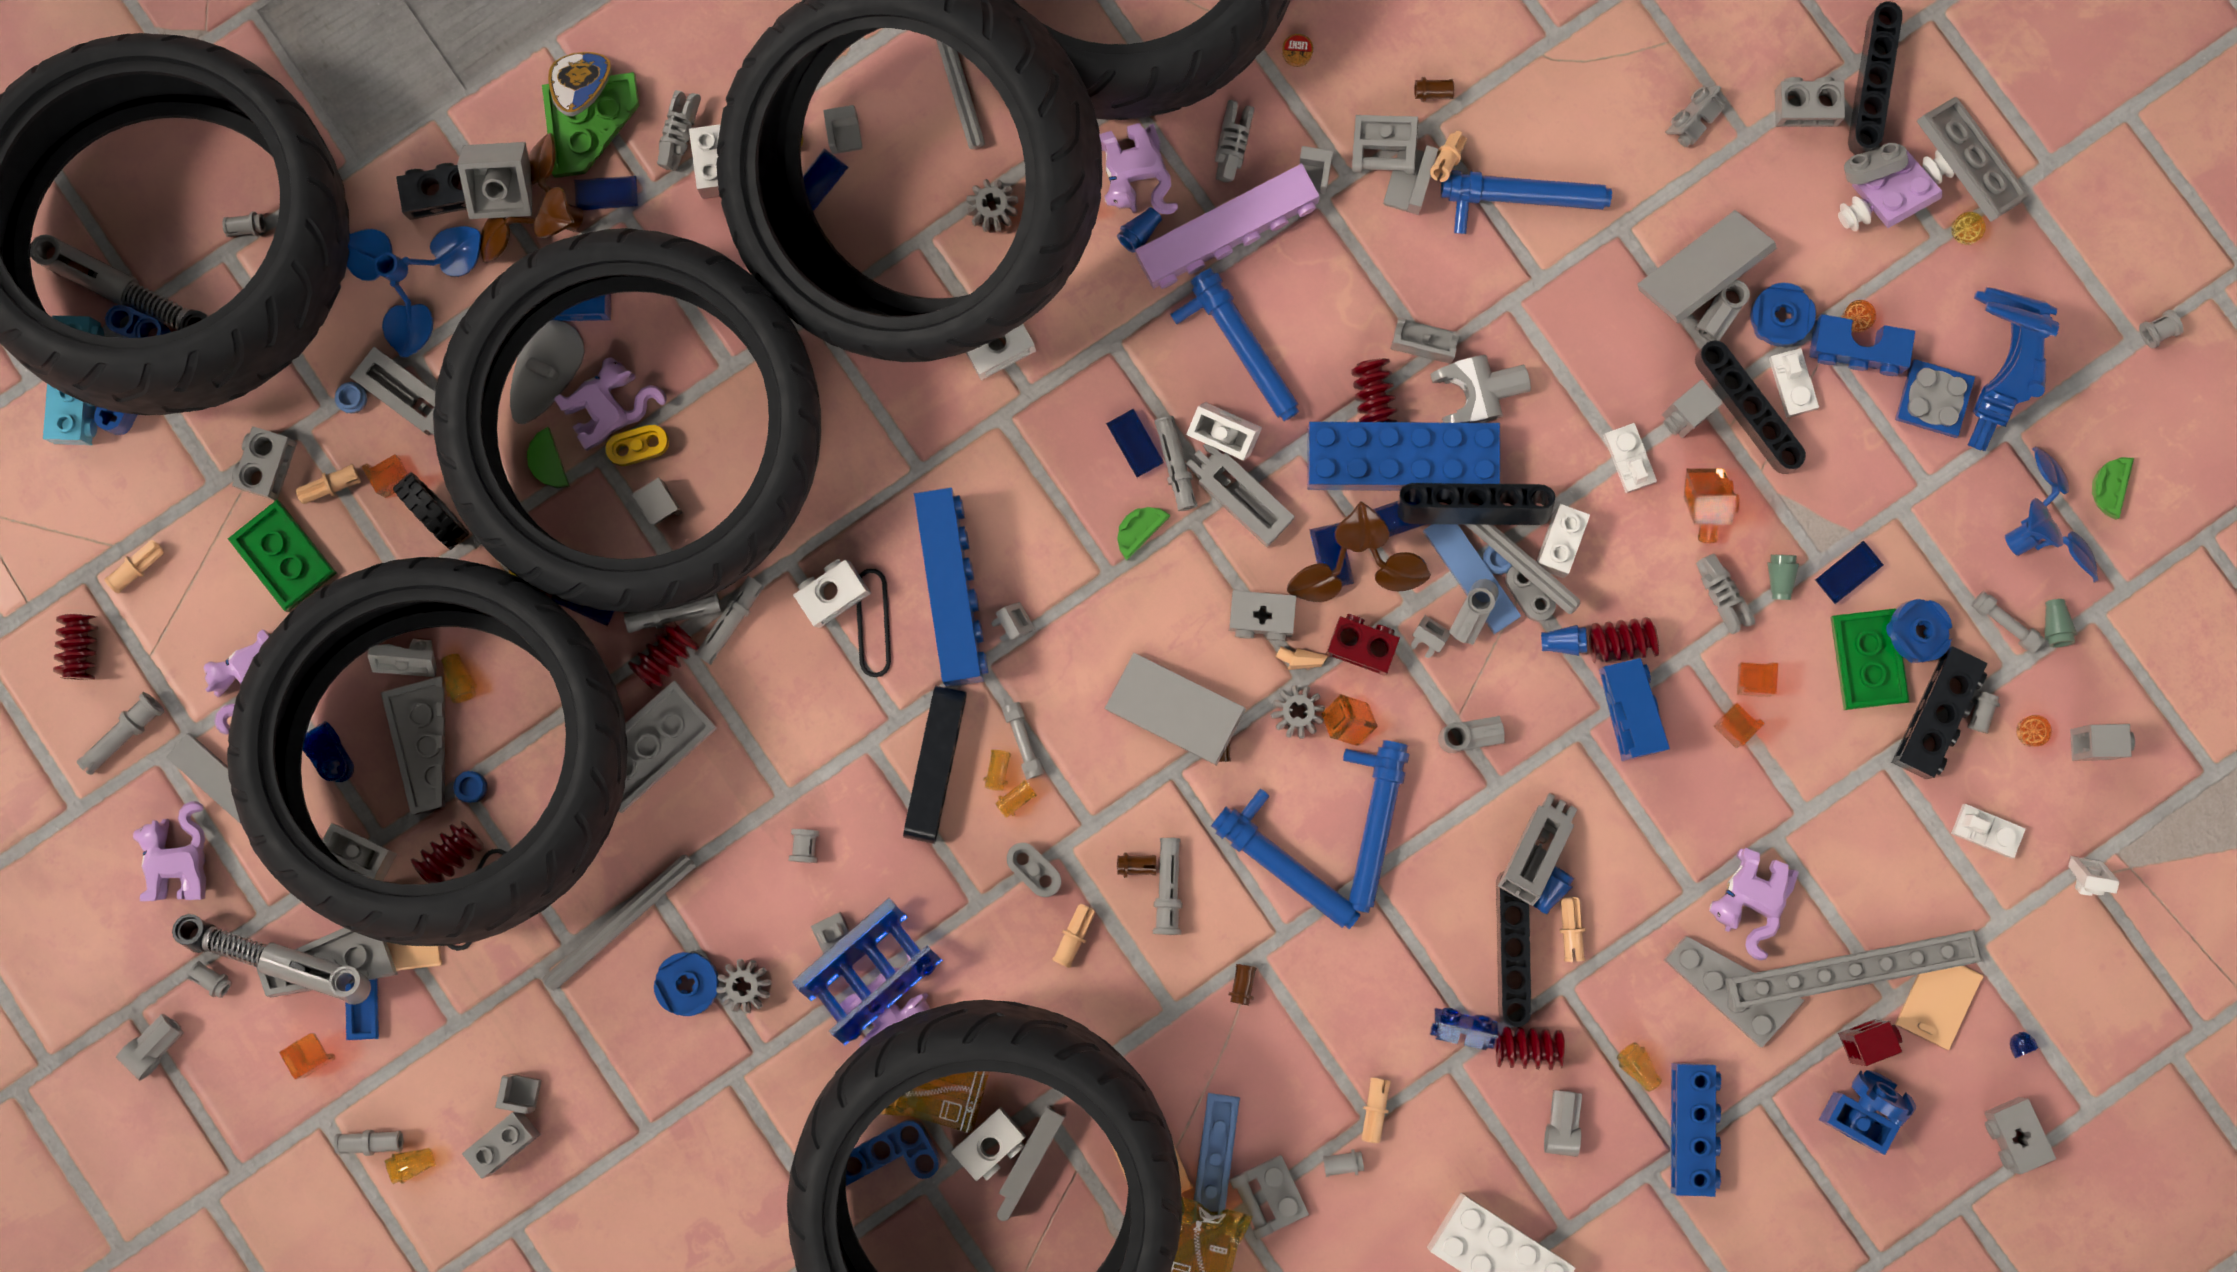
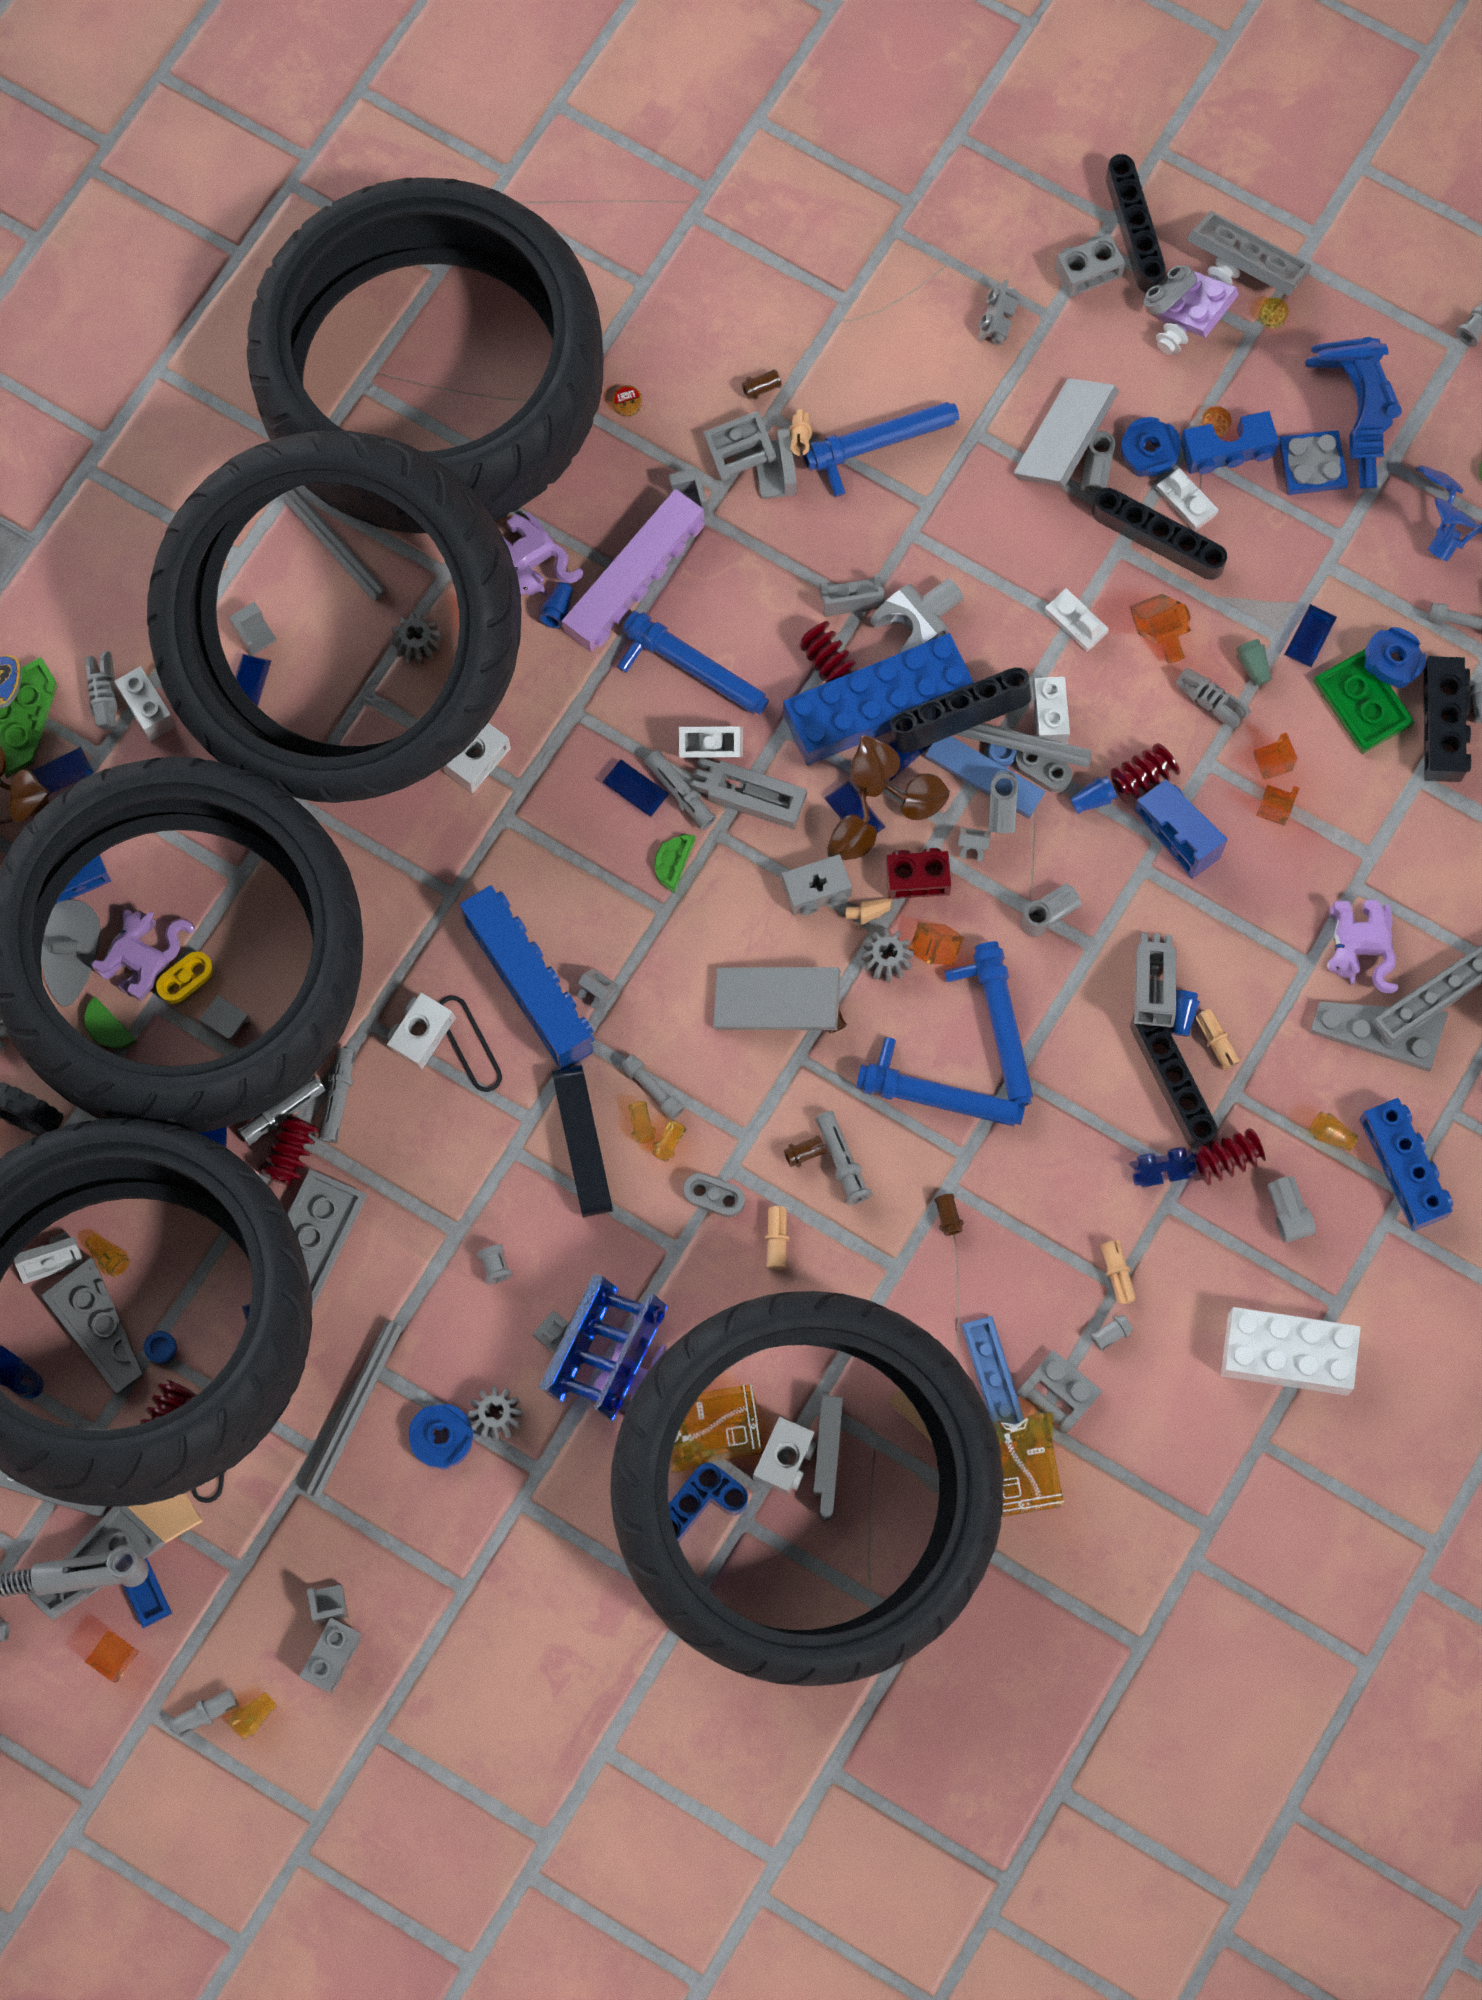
camera: 30 degrees left, 10 degrees down
light grey hinge [1215,100,1254,182] -> none
light grey brick [1662,379,1723,438] -> none

